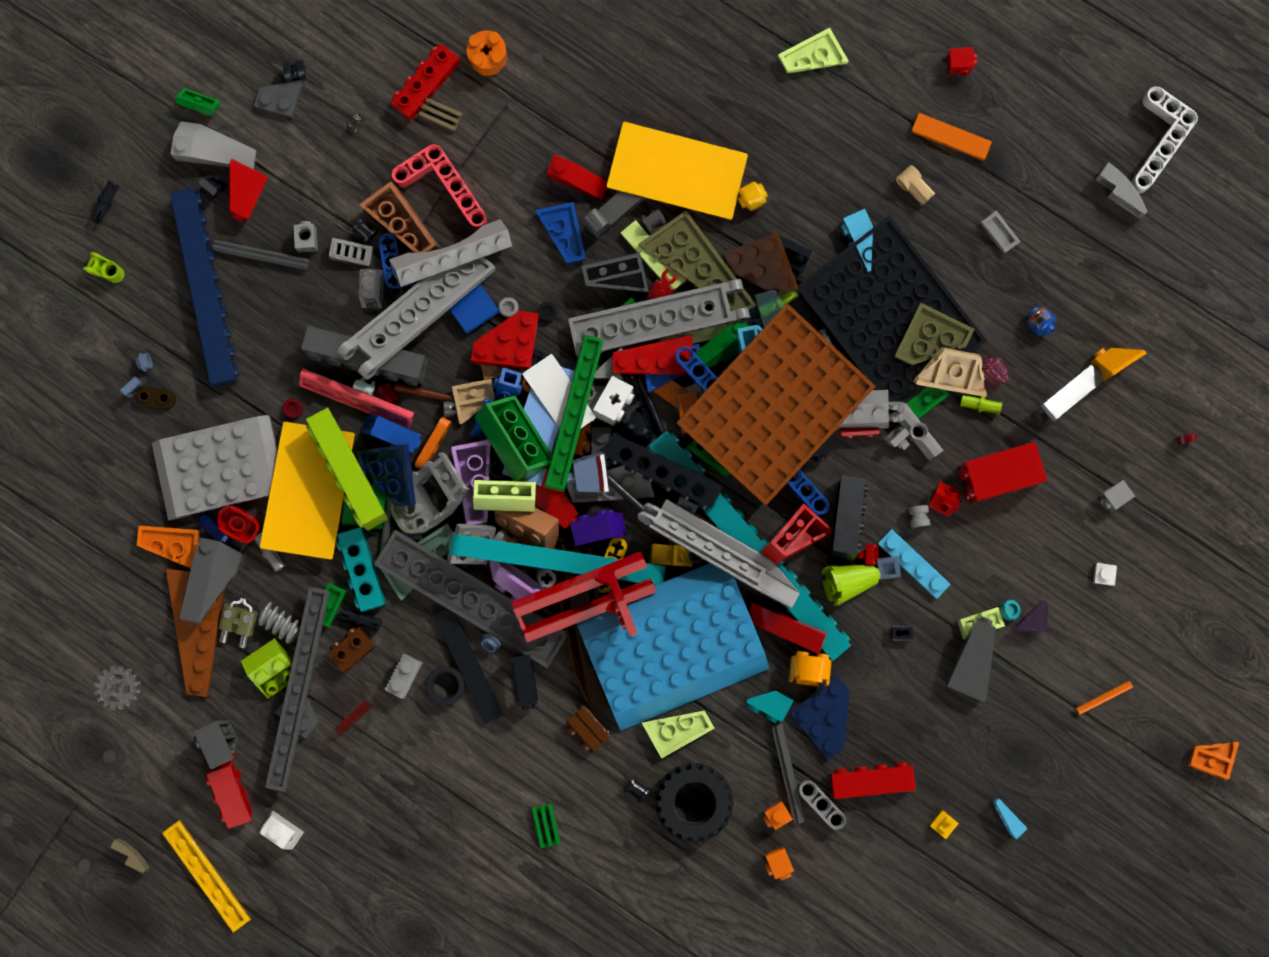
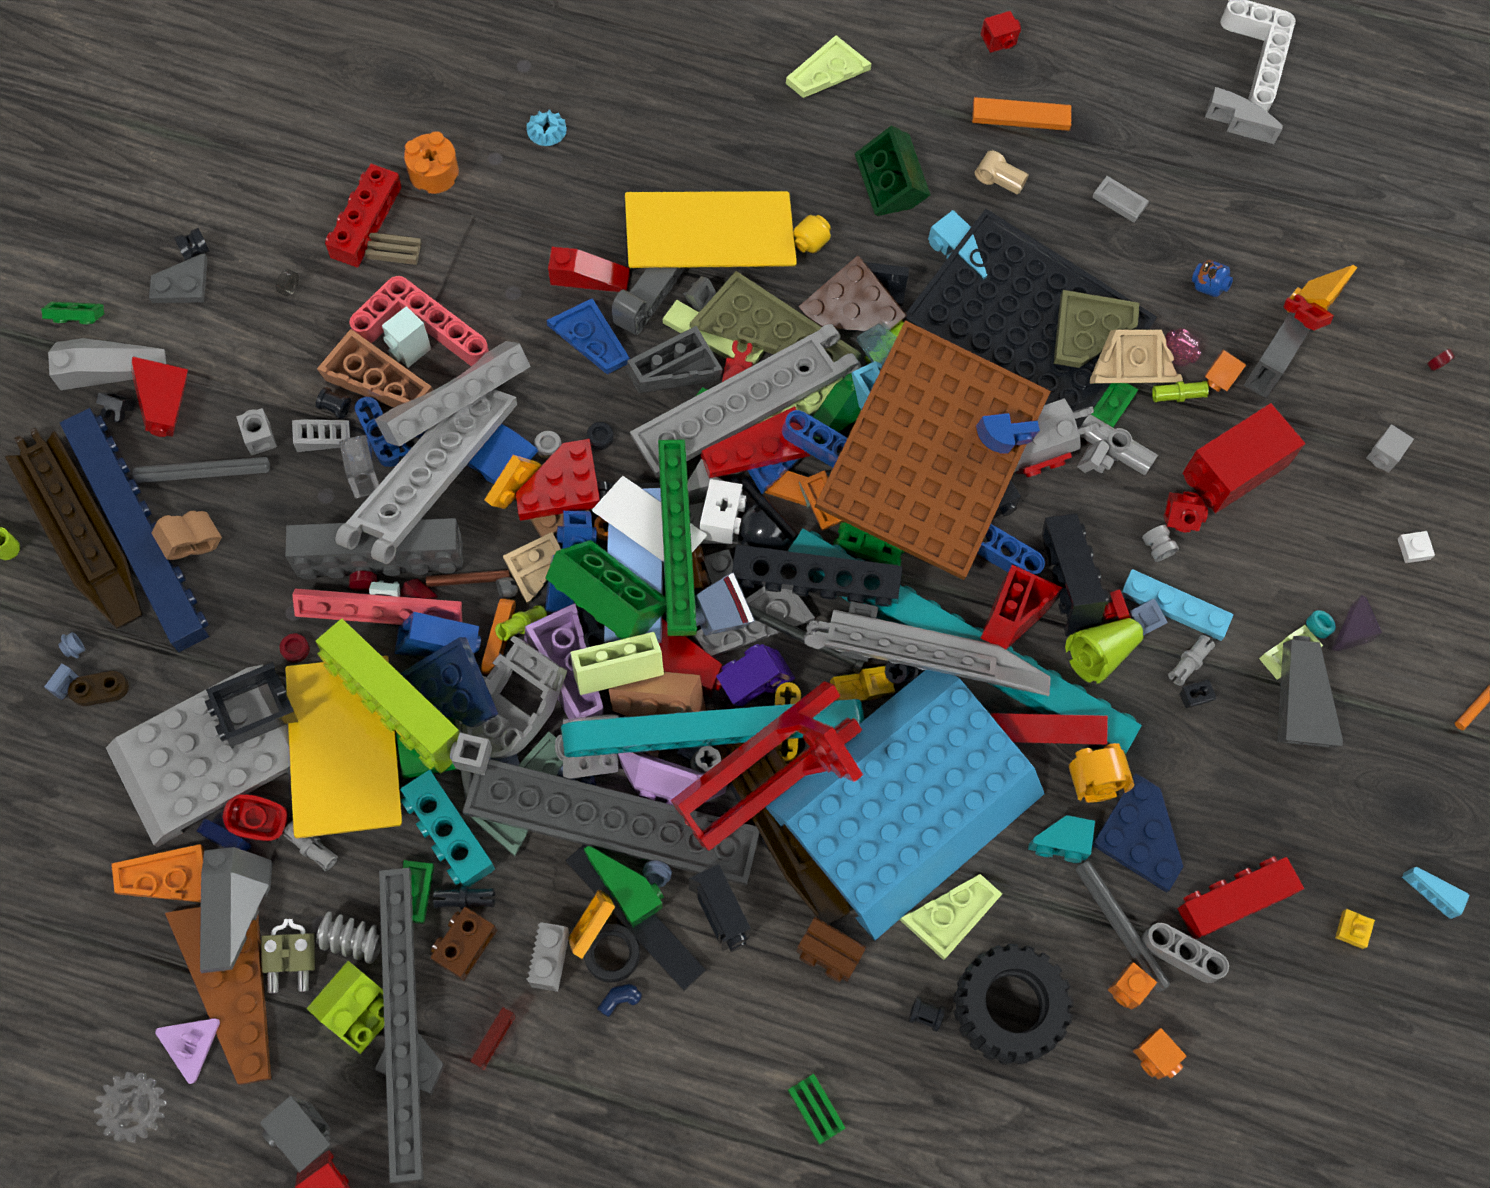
camera: 20 degrees left, 15 degrees down
none -> dark brown hinge [5,427,142,629]
none -> medium nougat brick [152,511,222,560]
none -> lavender piece [156,1018,220,1084]
none -> black window [205,662,298,749]
none -> dark red tile [349,570,378,592]
none -> light aqua brick [382,306,431,368]
none -> light grey brick [450,733,492,775]
none -> light orange wing [484,455,542,509]
none -> lime pin [495,605,547,641]
none -> medium azure gear [527,110,566,146]
none -> light orange tile [568,890,615,959]
none -> green slope [584,846,664,928]
none -> dark blue arm [597,984,641,1018]
none -> dark green slope [854,125,931,216]
none -> blue brick [976,413,1040,454]
none -> light grey pin [1168,635,1215,686]
none -> orange brick [1205,349,1246,392]
none -> red plate [1283,294,1334,331]

